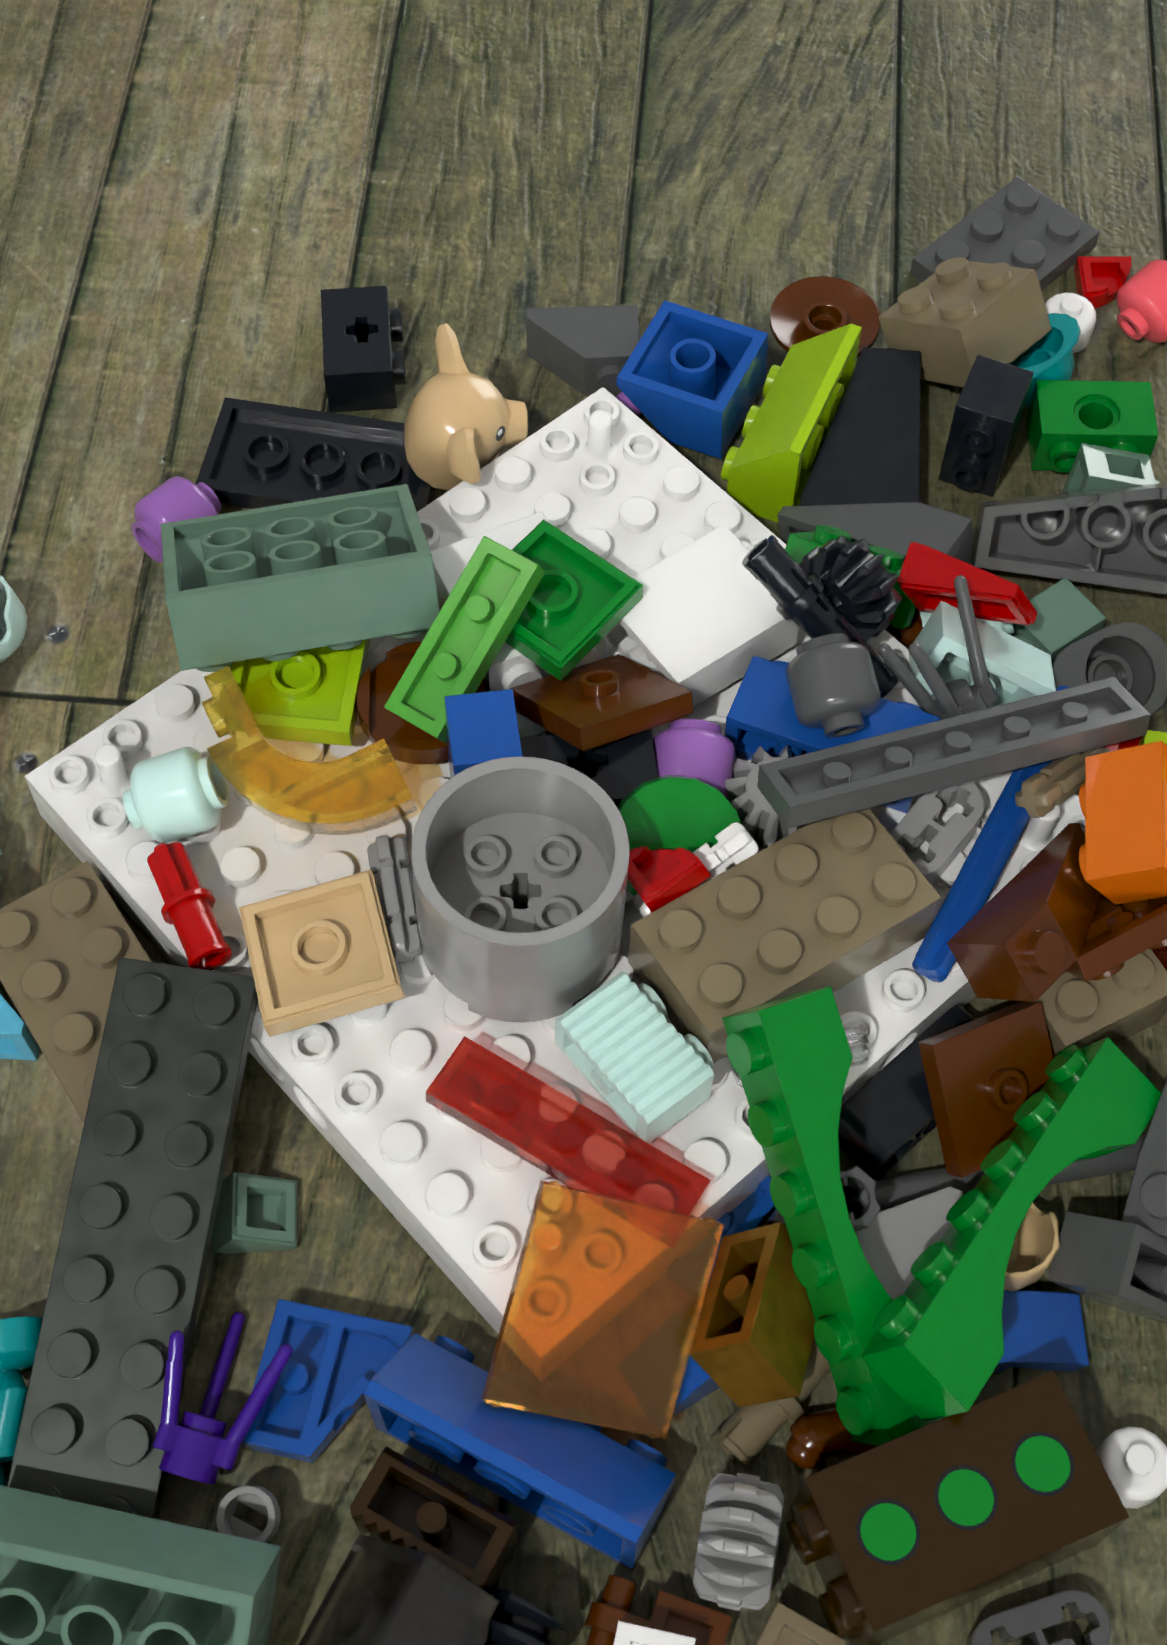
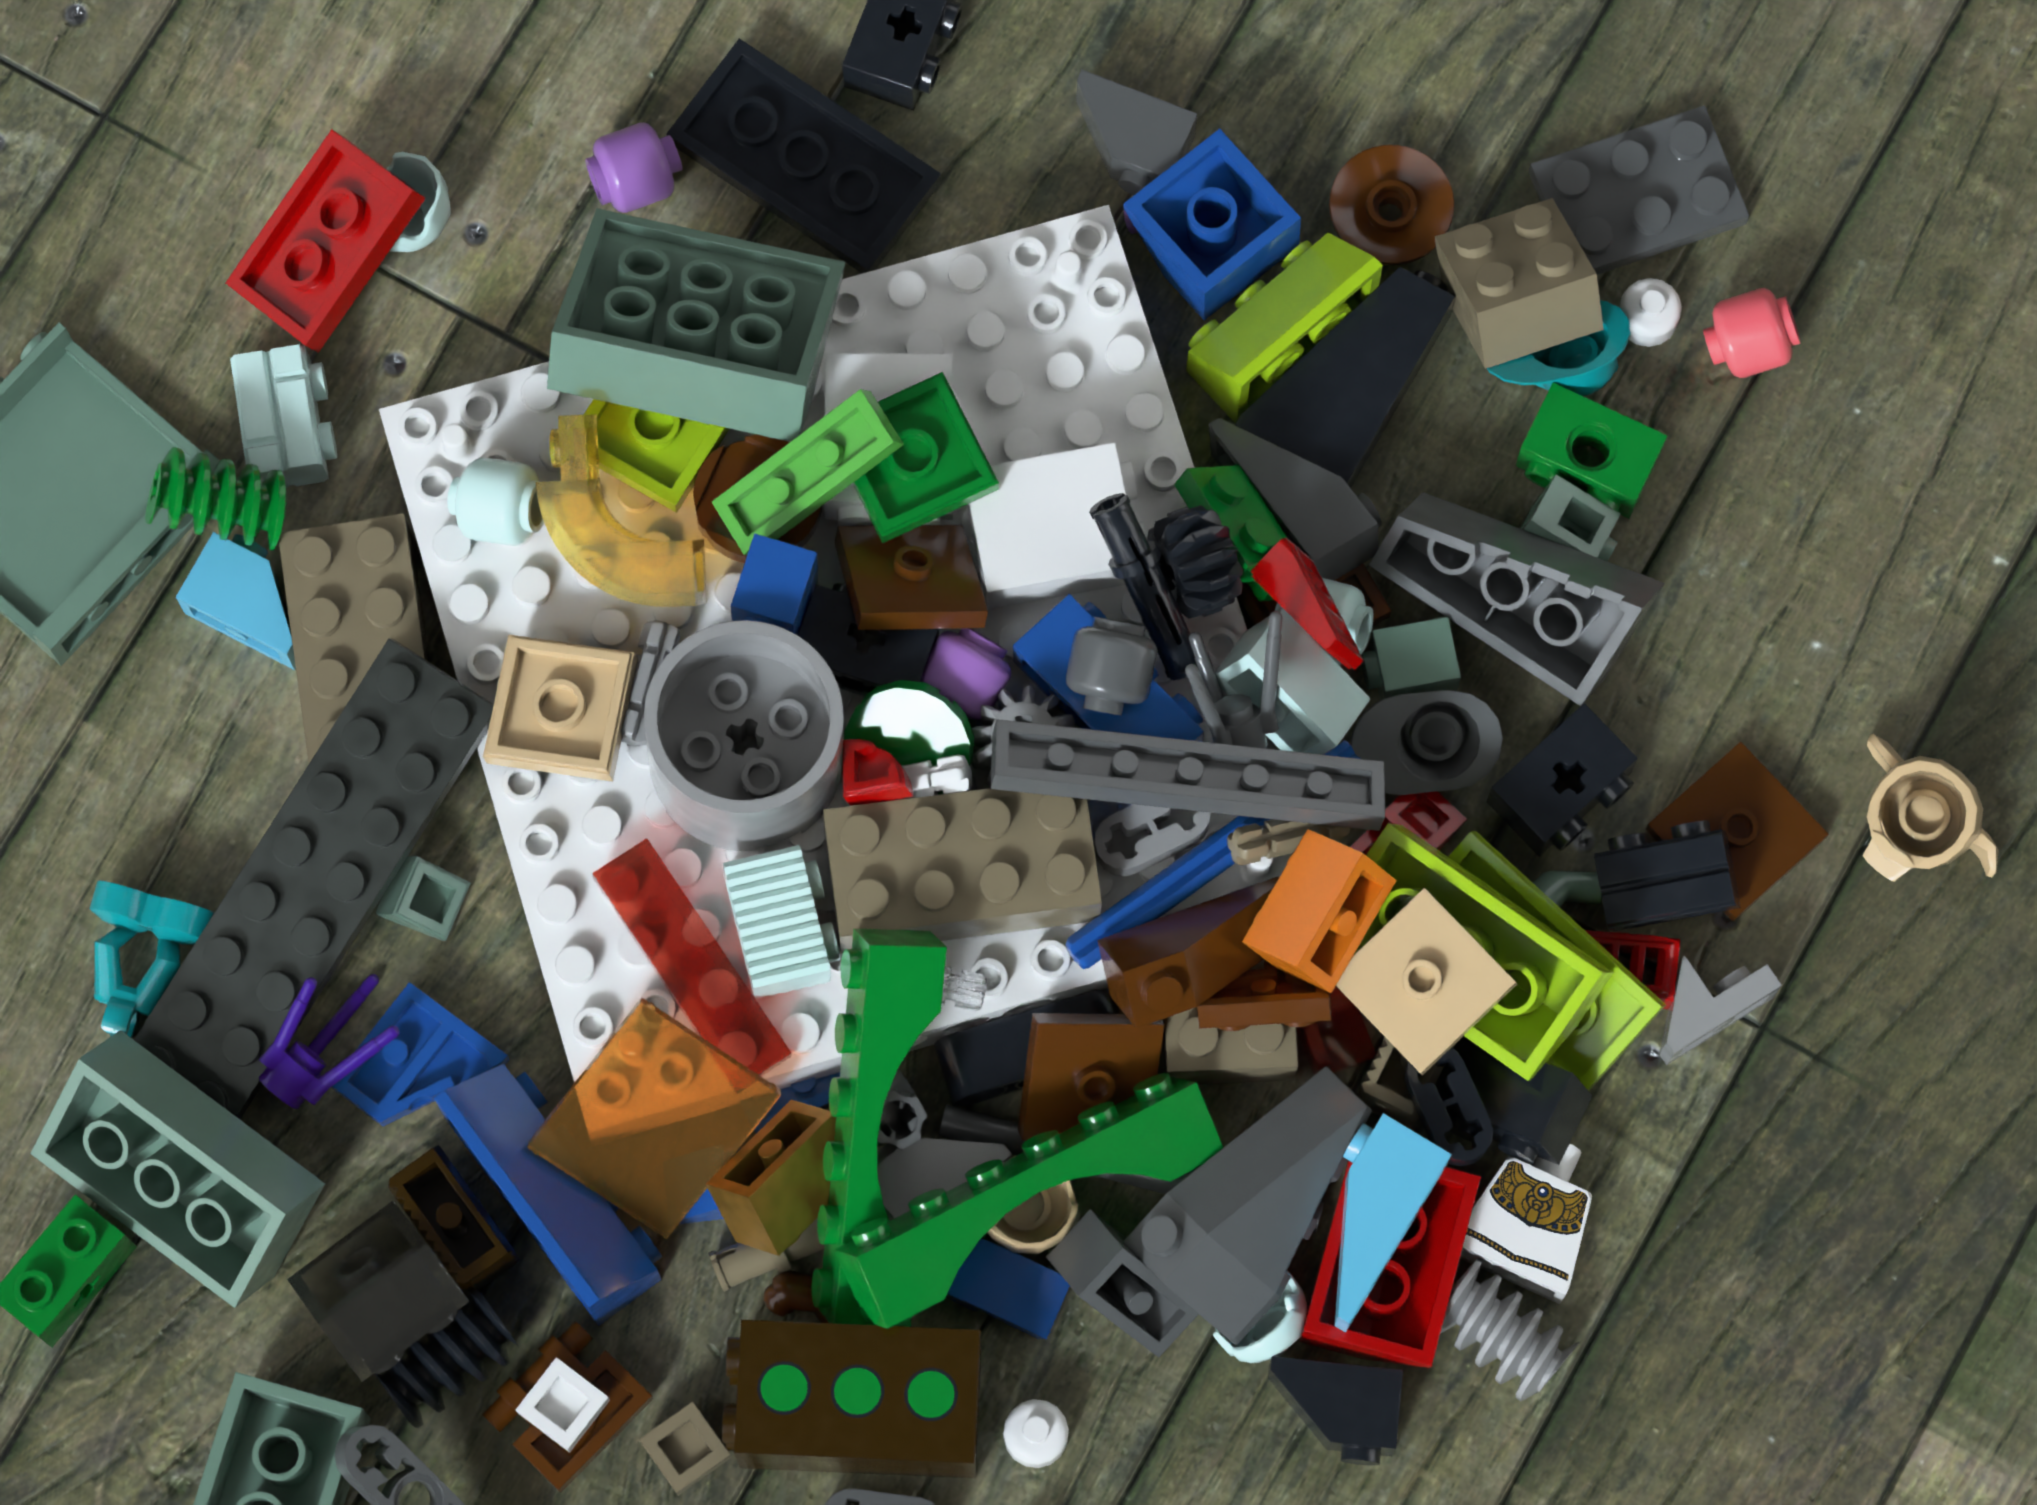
camera: 25 degrees right, 15 degrees up
red axle [147,842,232,970] -> none
light grey hinge [216,1486,281,1543] -> none
tan piece [404,323,528,491] -> none
light grey gear [693,1472,784,1611] -> none
black brick [938,355,1034,497] -> none
red tile [1074,256,1132,309] -> none

